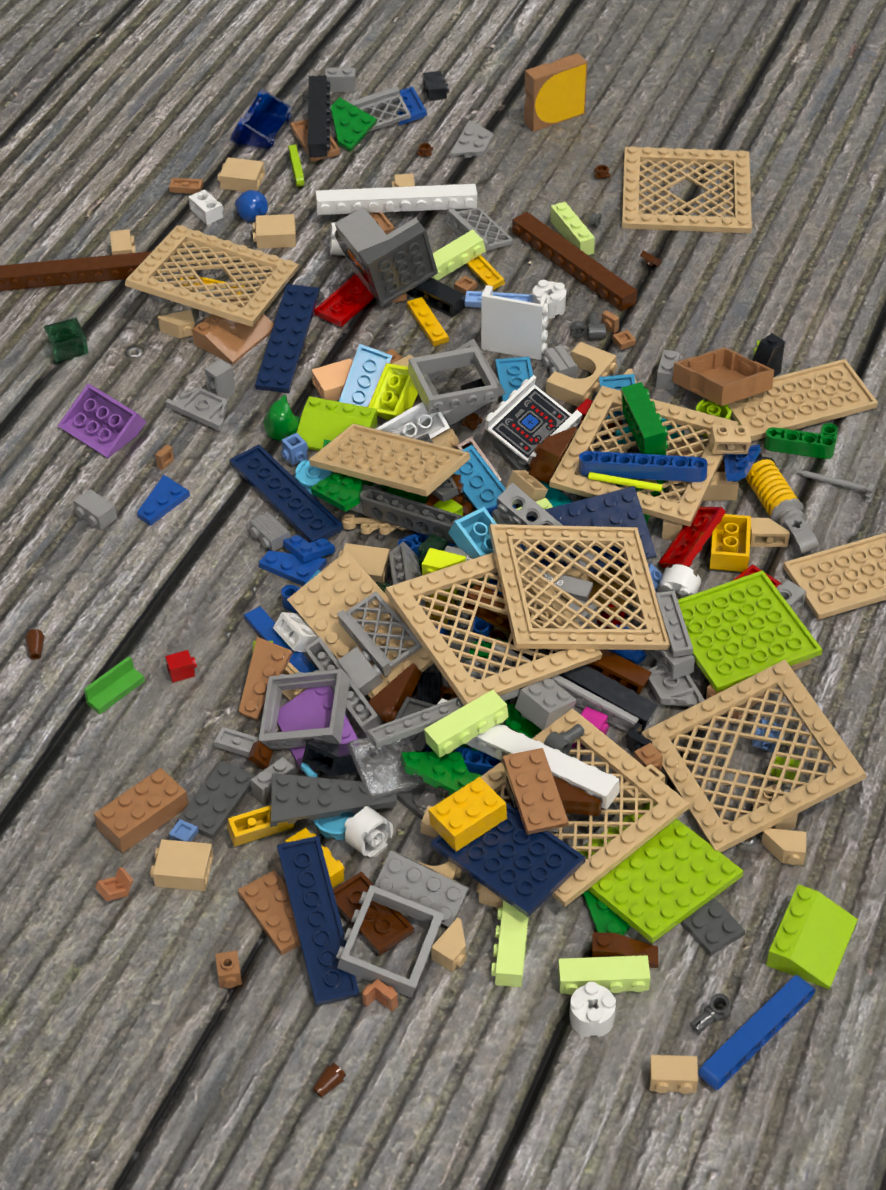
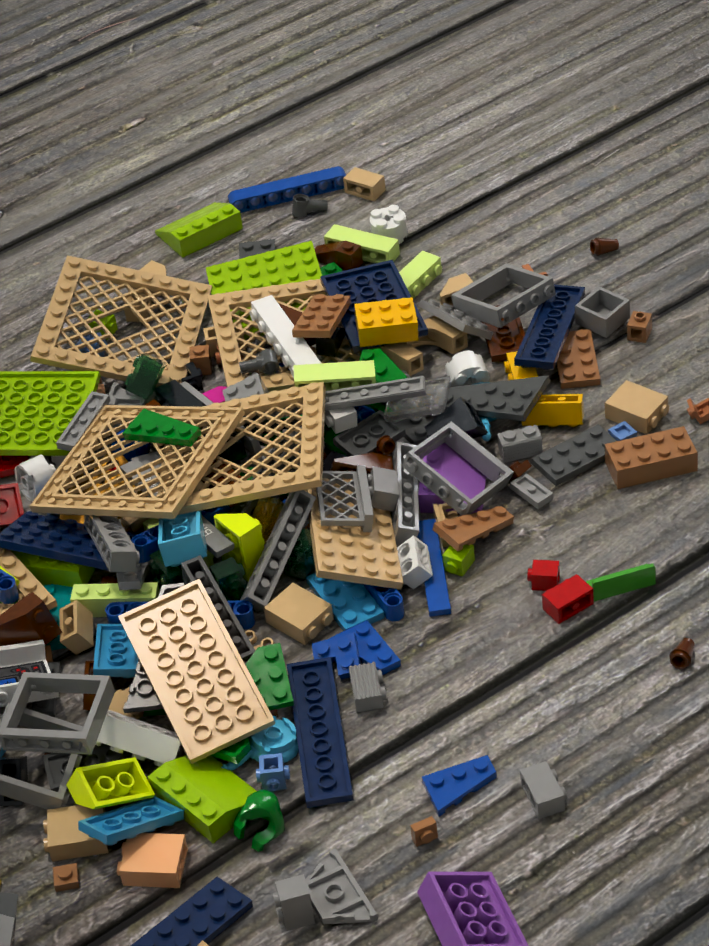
camera: 145 degrees left, 5 degrees down
none -> green wing [122,409,202,447]
none -> clear green brick [124,353,167,400]
none -> red brick [542,574,594,624]
none -> light grey piece [575,286,630,338]

